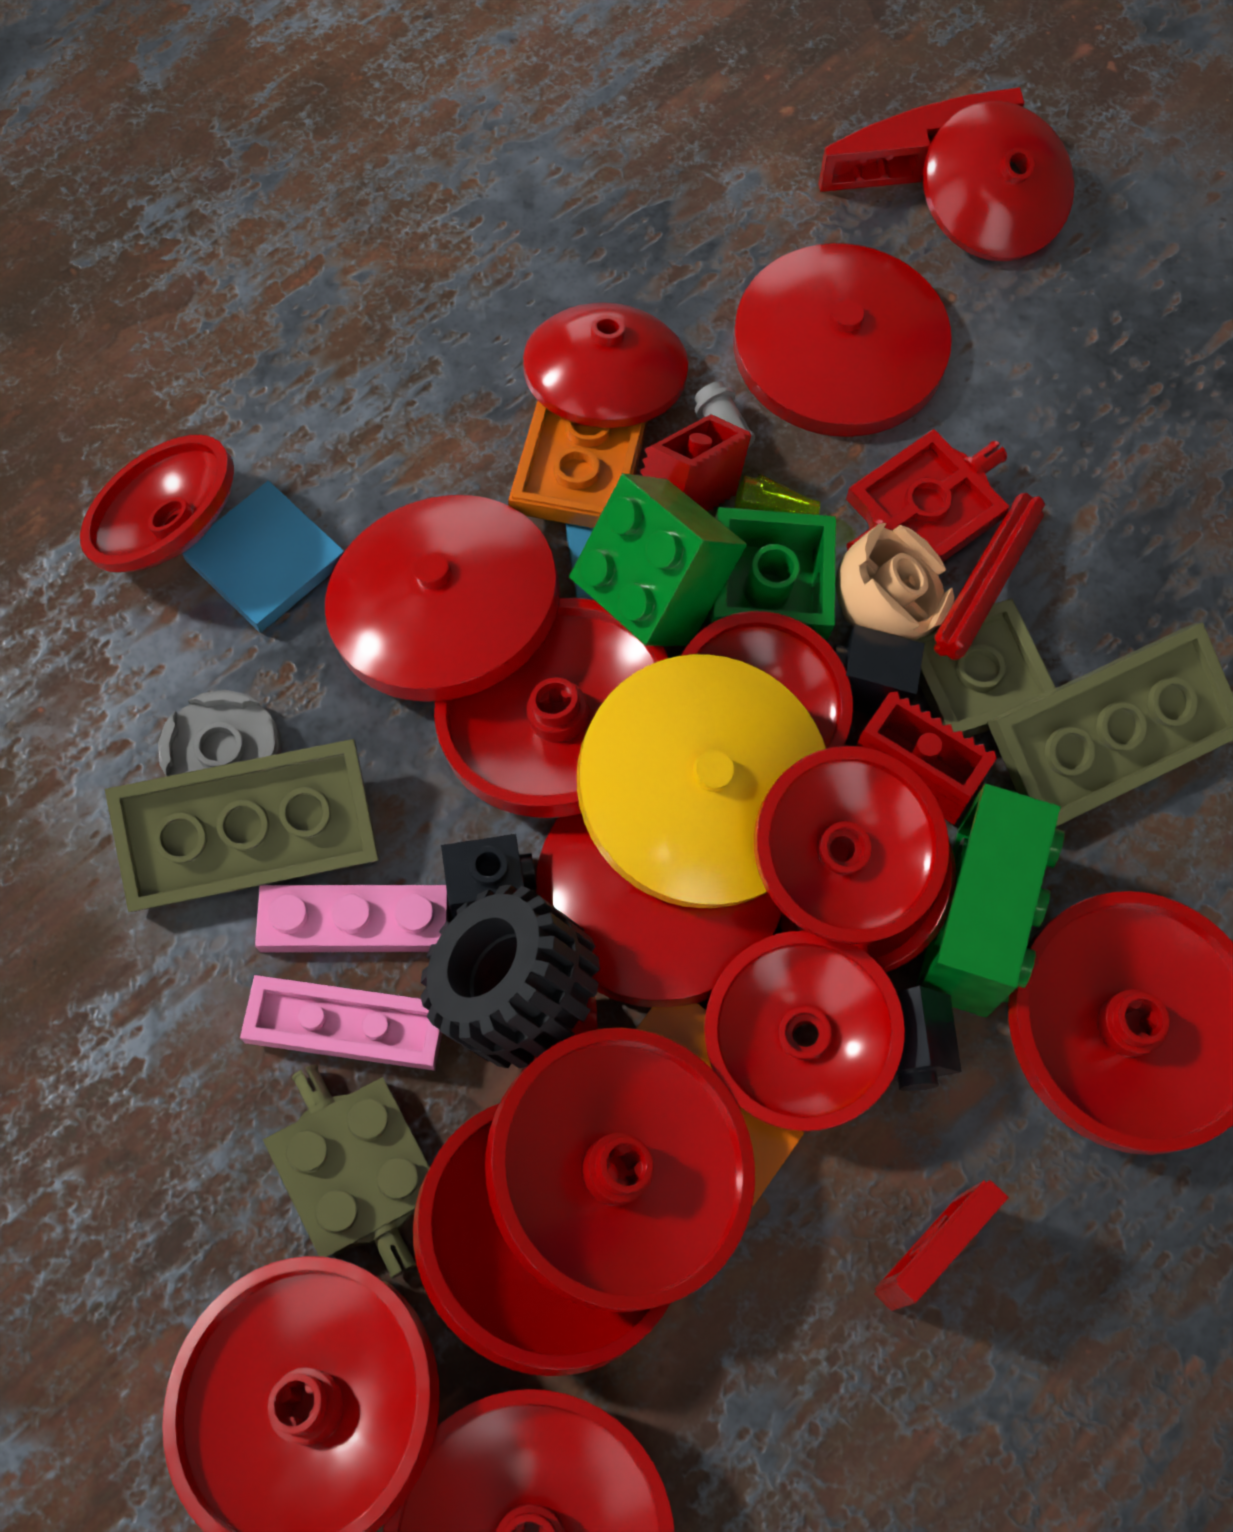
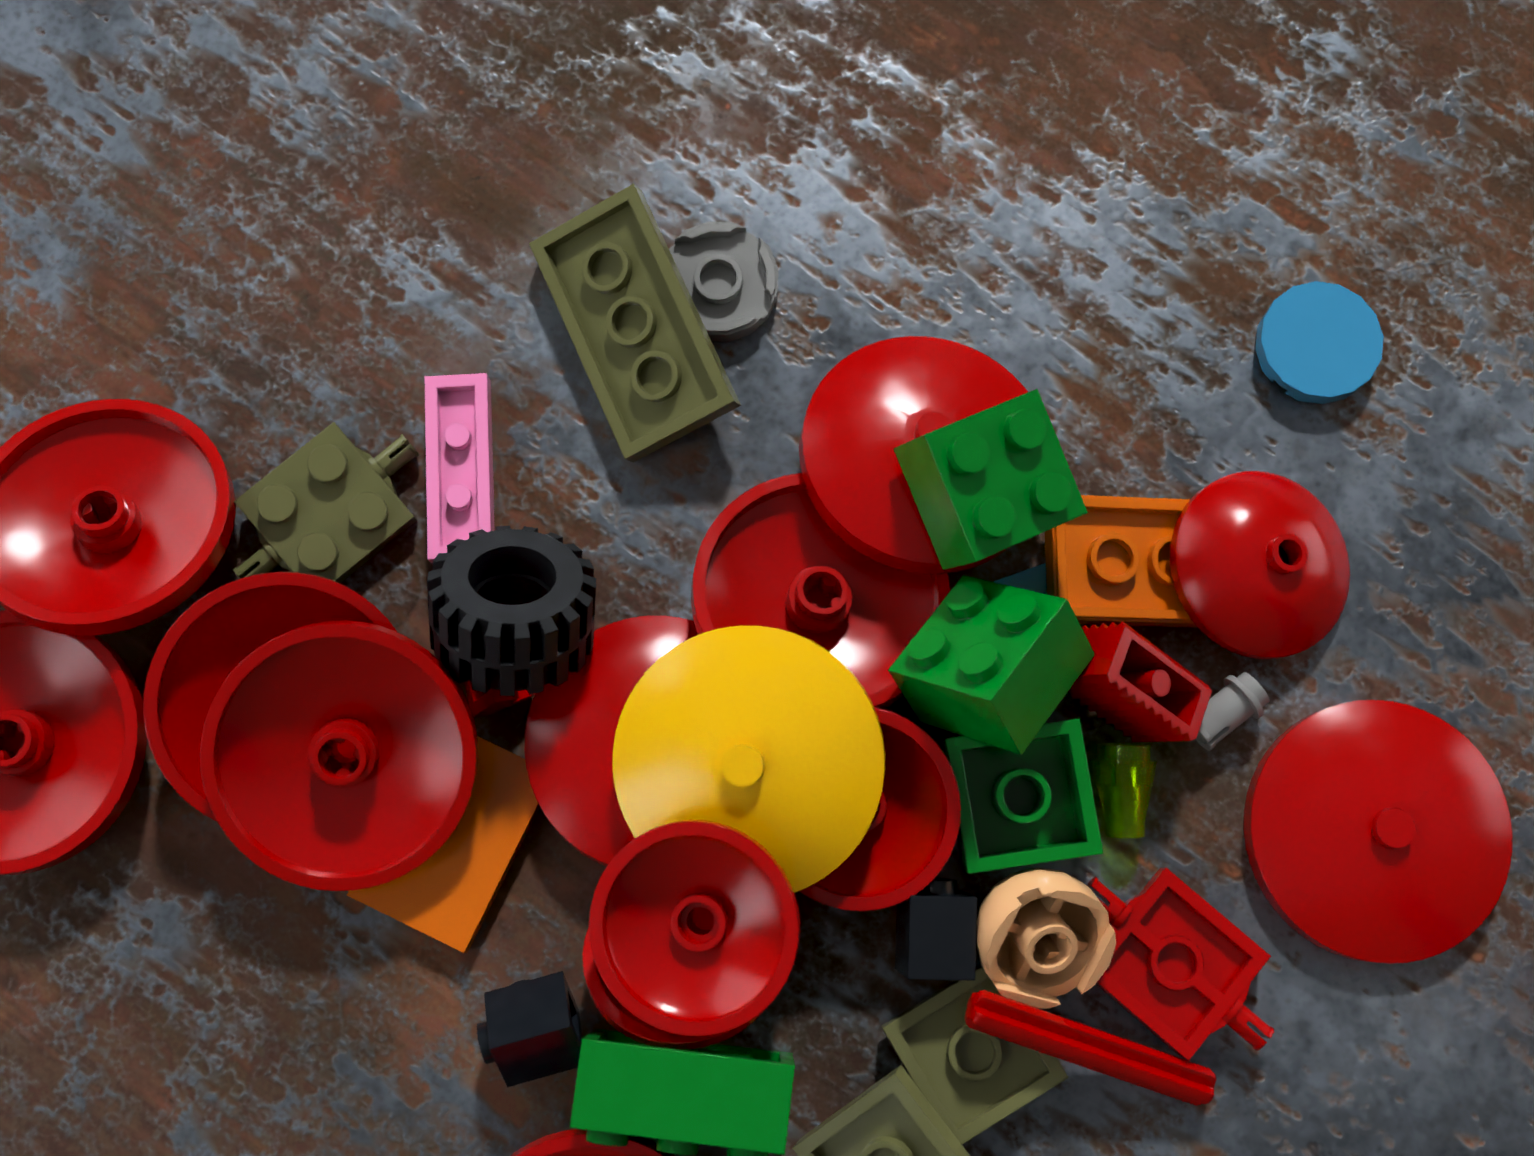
camera: 80 degrees right, 10 degrees up
red dish [80,435,234,572] -> none
dark azure tile [182,480,344,633] -> none
bright pink plate [255,885,449,953] -> none
black brick [441,834,537,919] -> none
red dish [704,930,905,1132] -> none
red brick [856,691,997,825] -> none
red tile [874,1180,1009,1311] -> none
none -> green brick [893,389,1088,570]
none -> dark azure tile [1255,281,1384,404]

